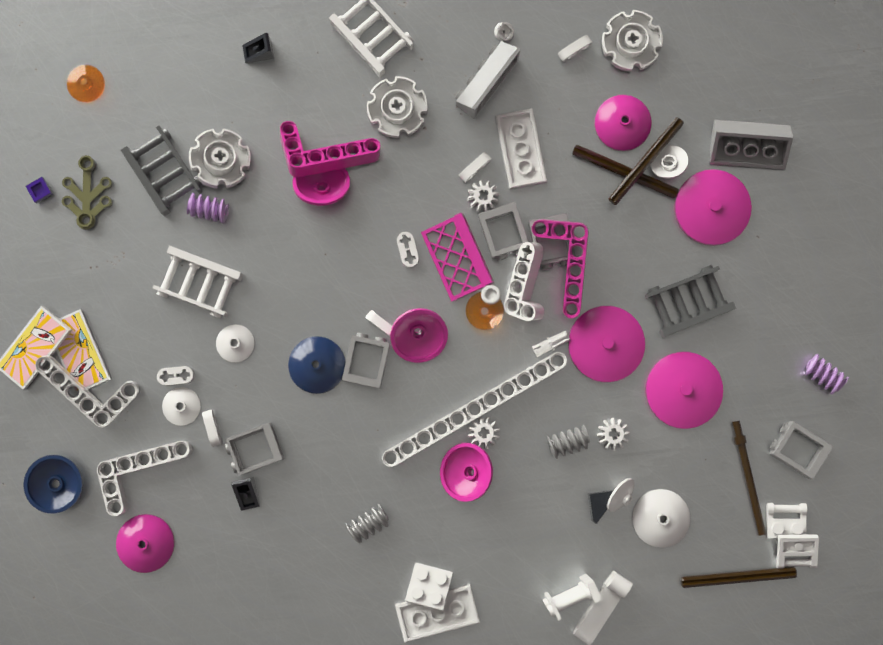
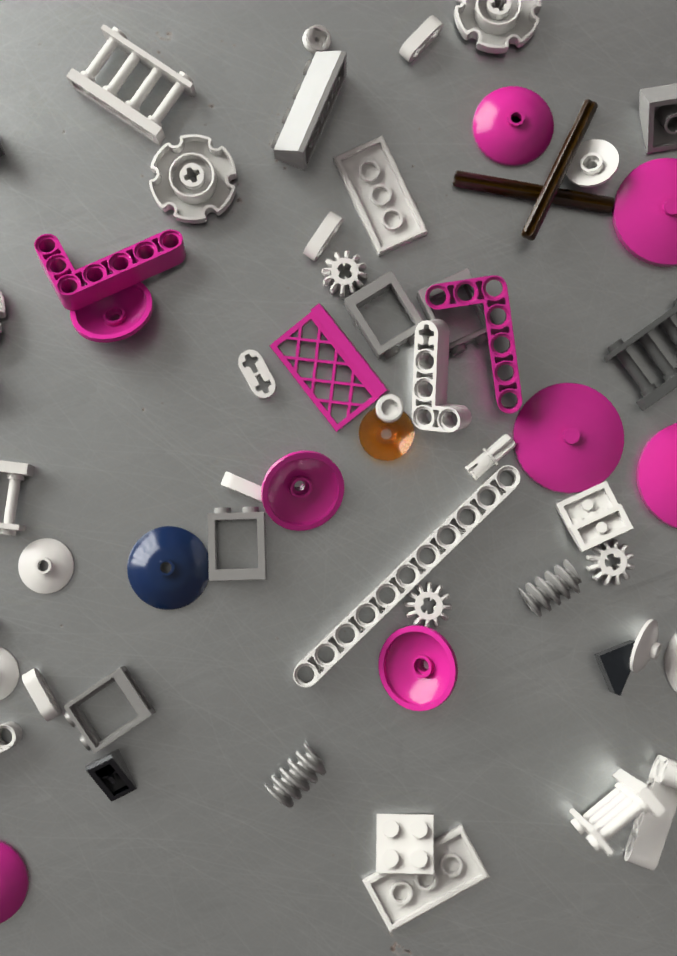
camera: 15 degrees left, 0 degrees up
none -> white slope [555,481,633,552]

